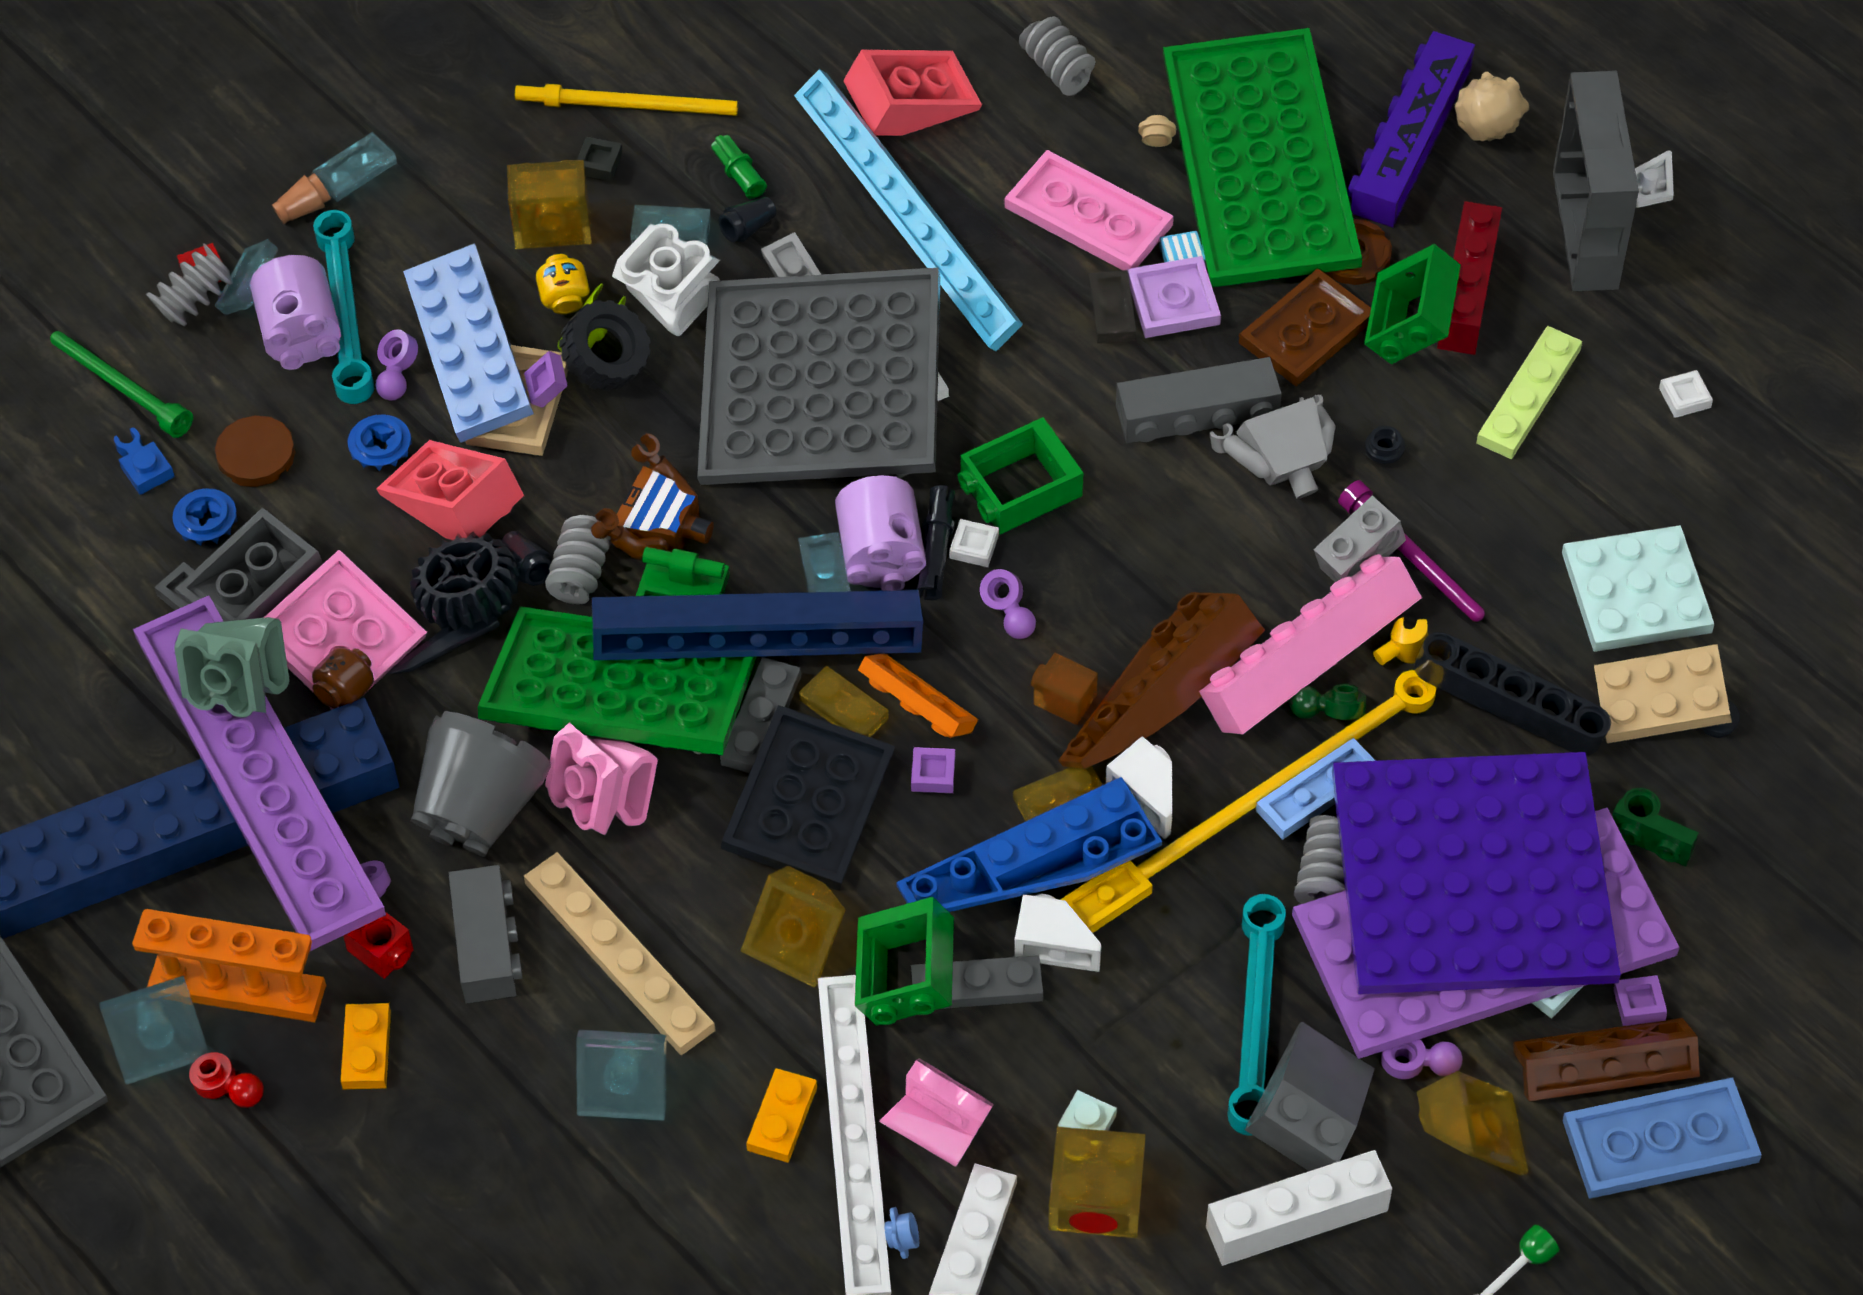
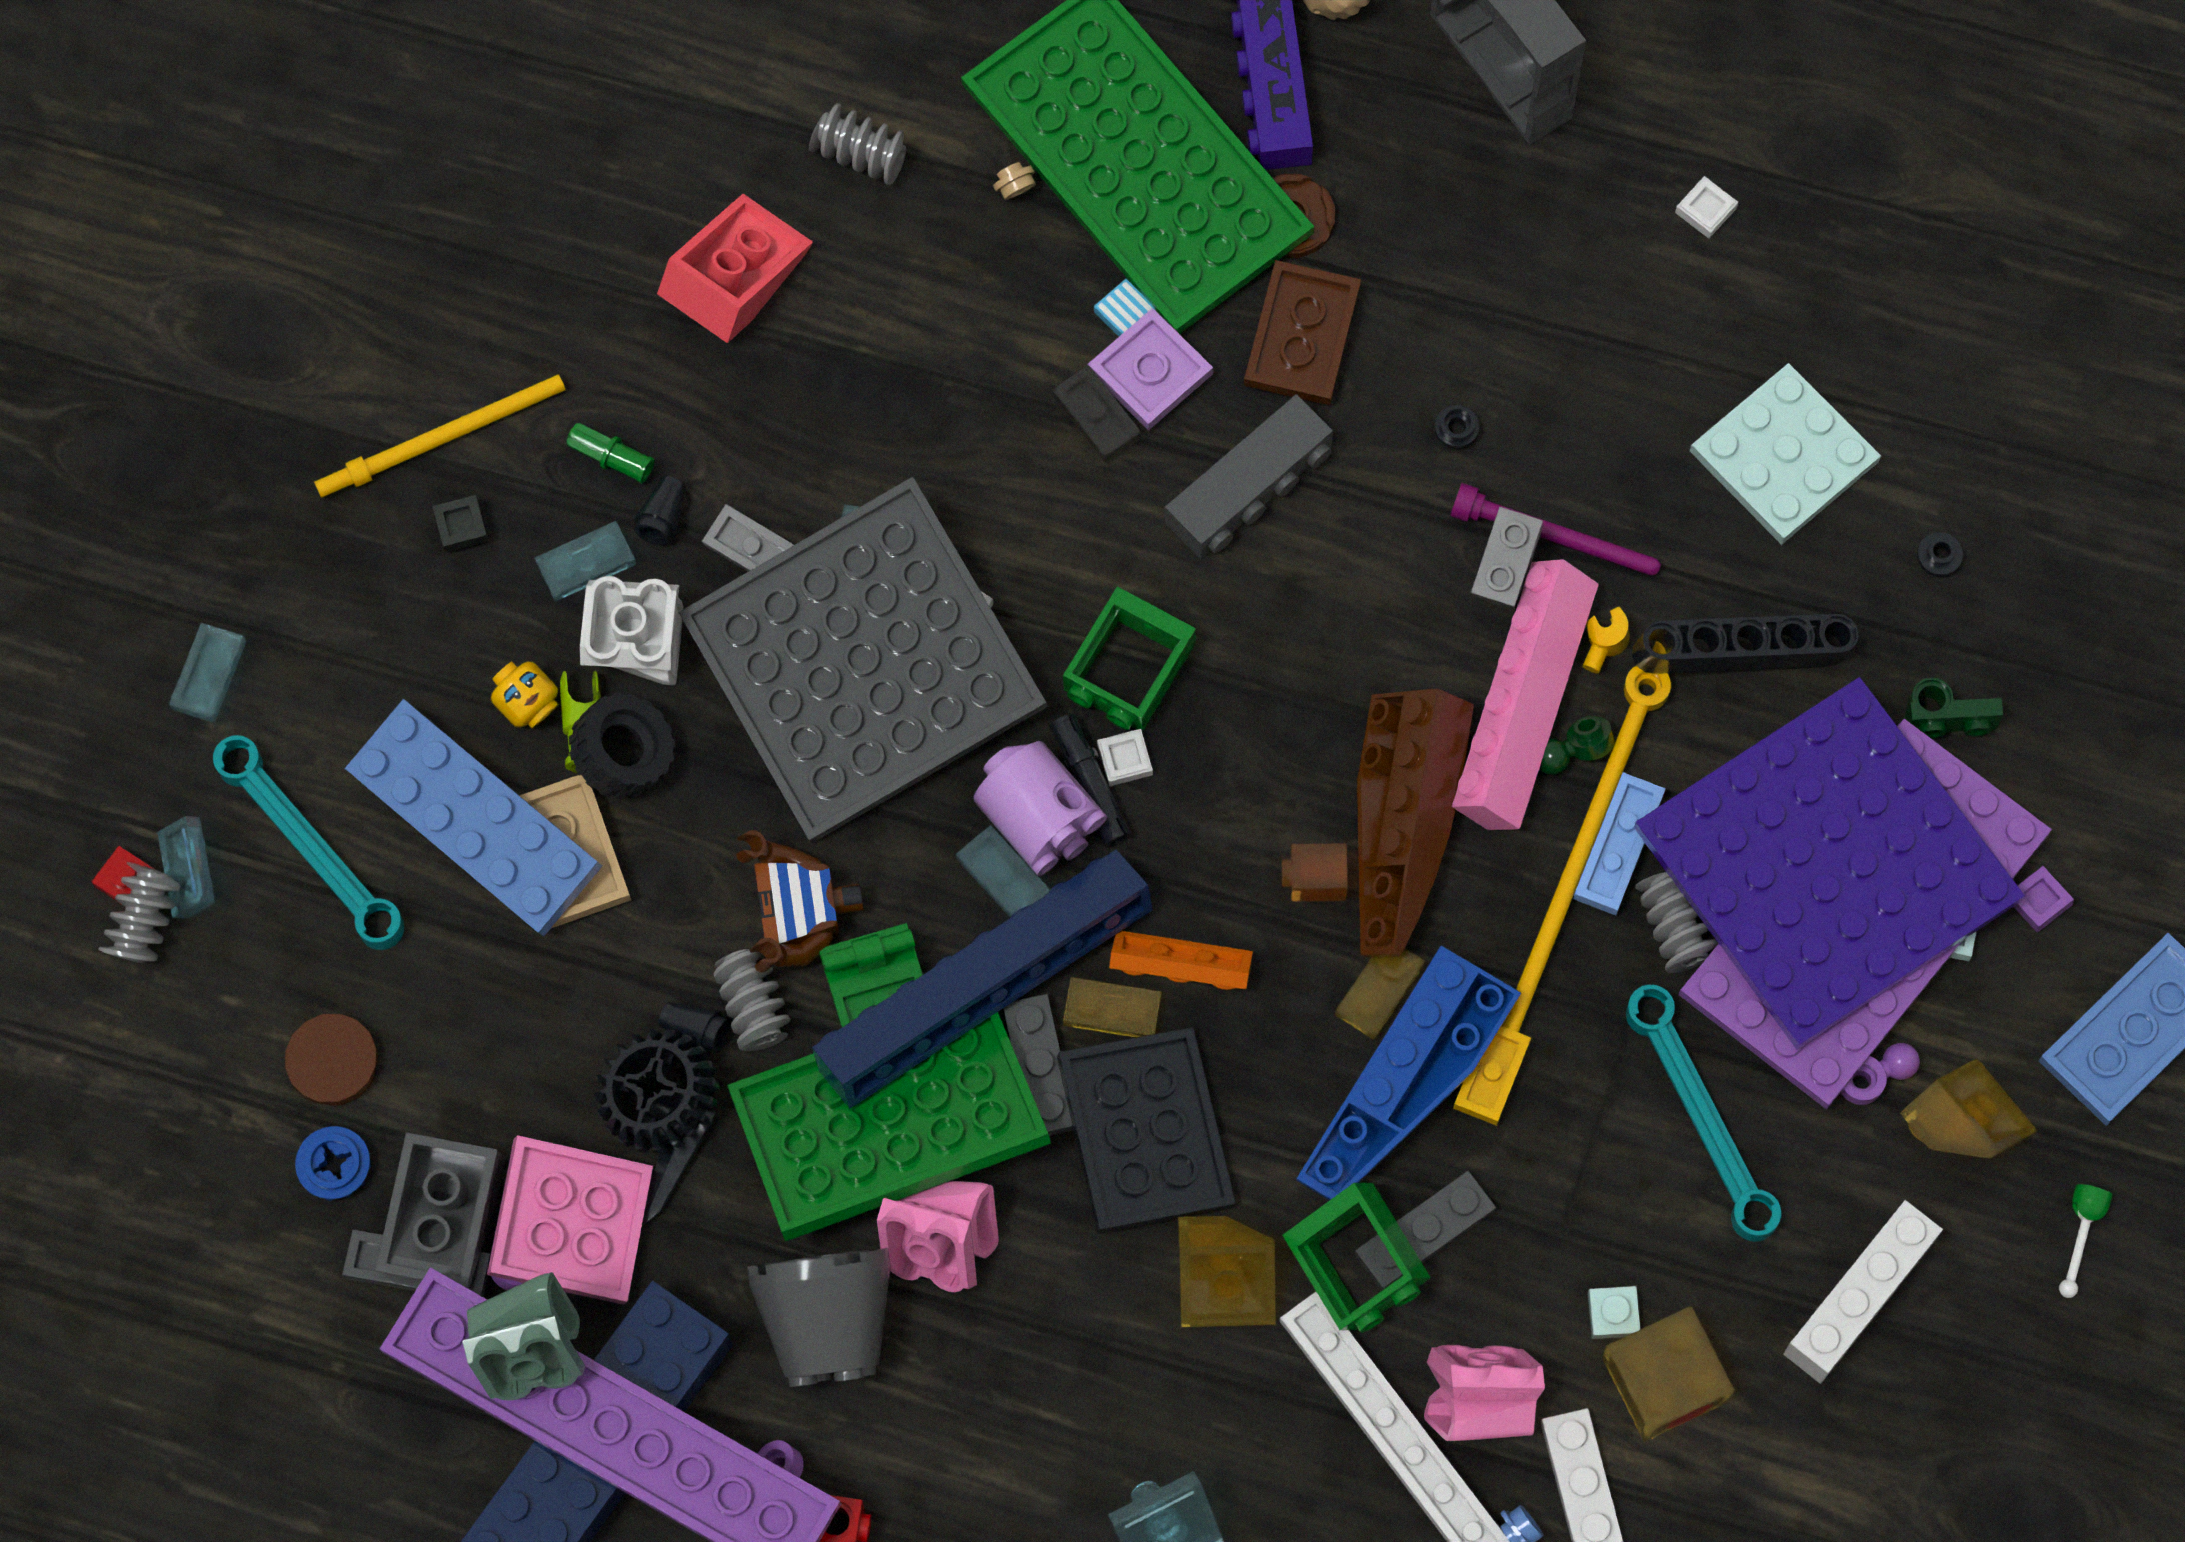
camera: 30 degrees left, 15 degrees up
green piece [50,331,193,438] -> none
blue plate [114,428,175,495] -> none
lavender cylinder [250,255,341,370] -> none
nougat cone [272,173,331,224] -> none
reddish brown head [312,647,374,709] -> none
blue gear [348,415,412,471] -> none
medium lavender plate [375,330,418,401] -> none
coral slope [376,440,524,540] -> none
dark grey brick [449,865,523,1004] -> none
clear yellow brick [507,160,592,249] -> none
medium lavender plate [524,351,567,408] -> none
tan plate [524,852,715,1056] -> none
light orange plate [746,1068,817,1163] -> none
medium azure plate [794,69,1023,351] -> none
medium lavender plate [911,747,955,793] -> none
medium lavender plate [980,569,1036,639] -> none
bright pink plate [1005,150,1173,272] -> none
white slope [1015,894,1101,972] -> none
white slope [1106,736,1172,839] -> none
light grey torso [1210,395,1336,499] -> none
dark grey slope [1244,1022,1375,1171] -> none
green window [1364,244,1461,364] -> none
dark red brick [1437,201,1502,355] -> none
yellowish green plate [1476,326,1582,459] -> none
reddish brown fence [1513,1018,1700,1101] -> none
tan plate [1594,644,1731,743] -> none

